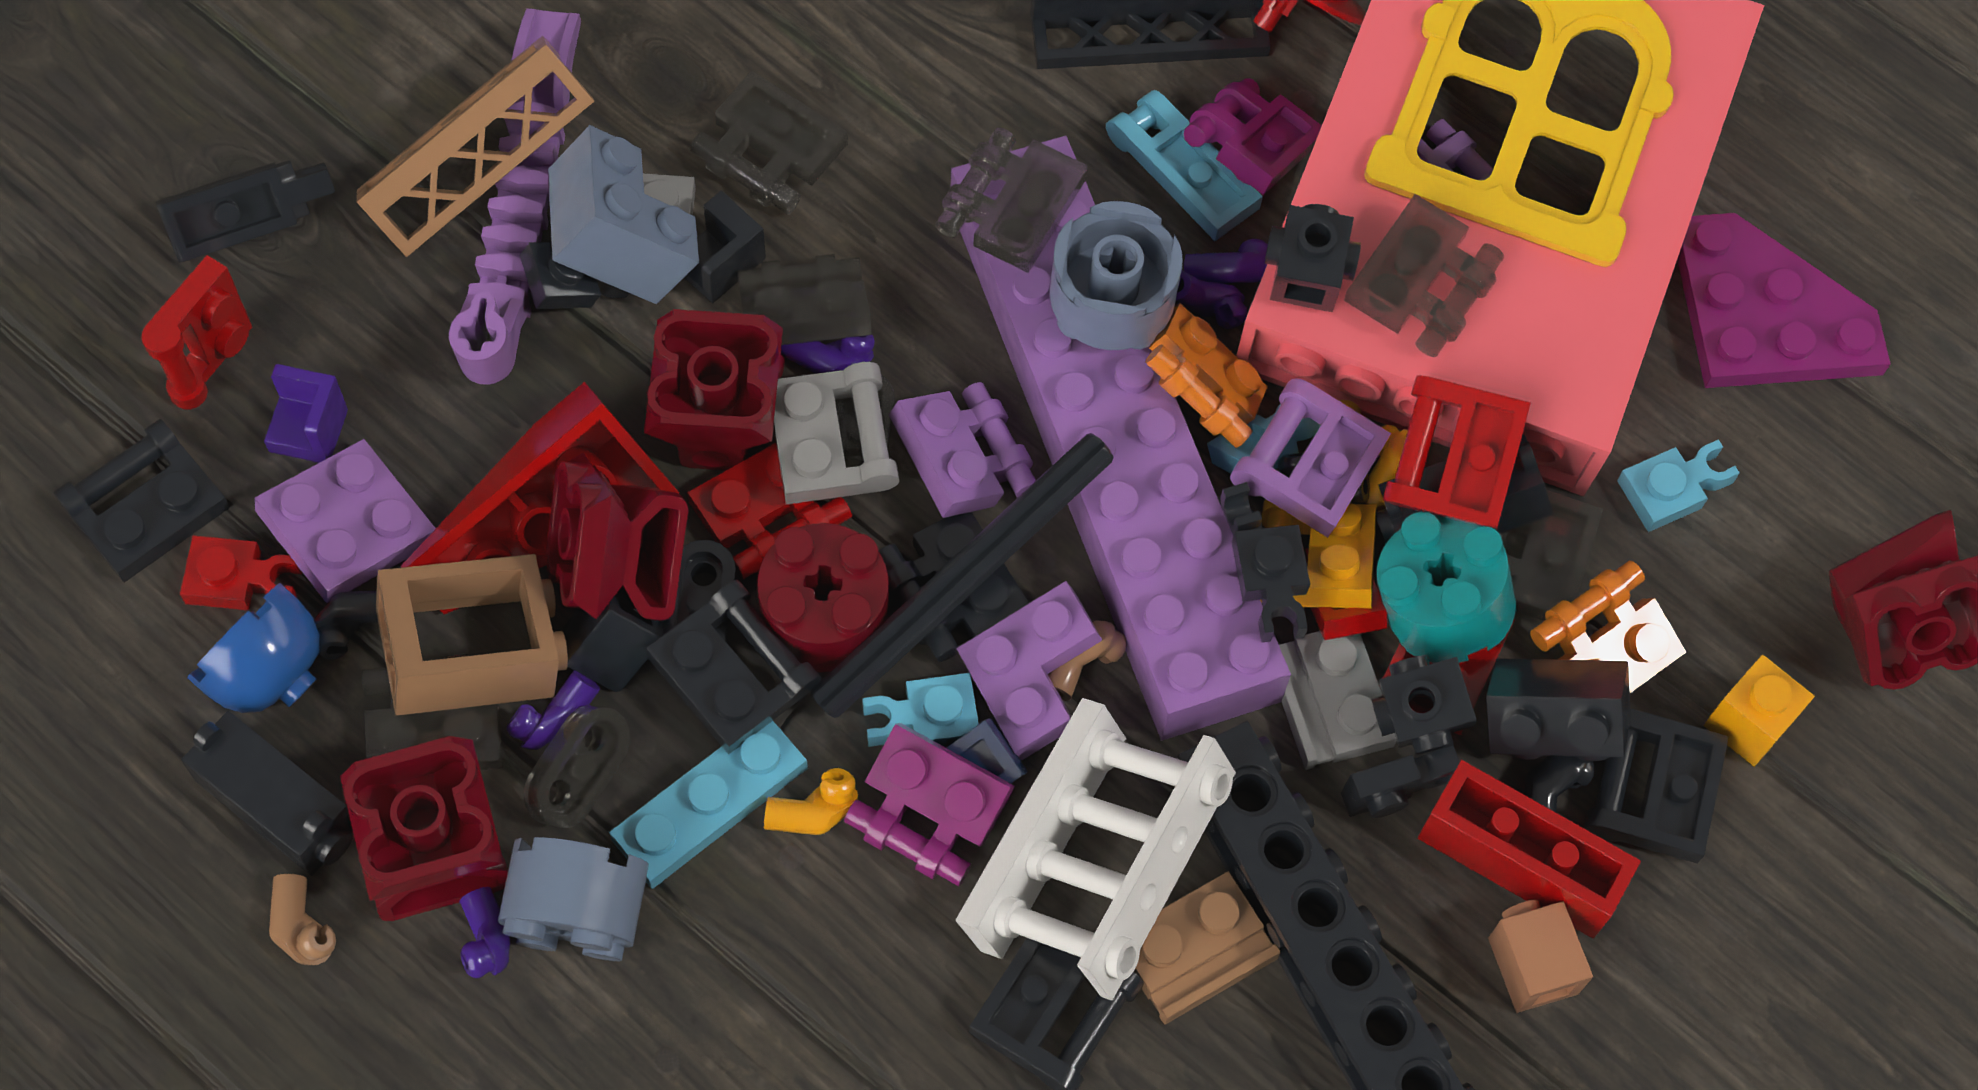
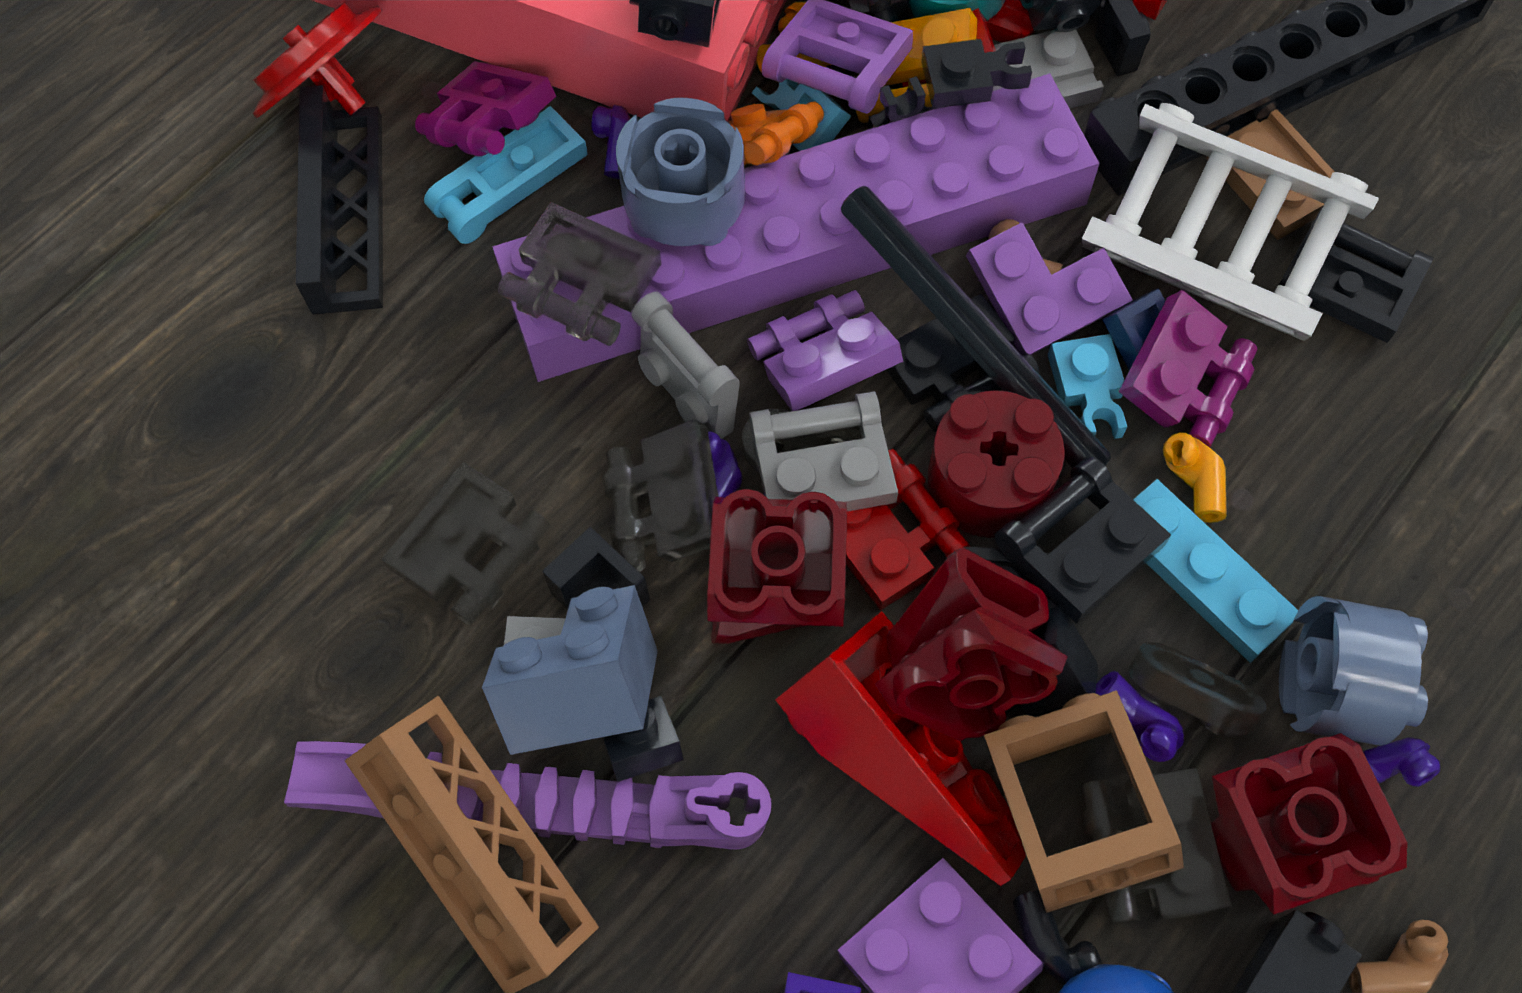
camera: 85 degrees left, 0 degrees up
none -> light grey plate [631,291,740,439]

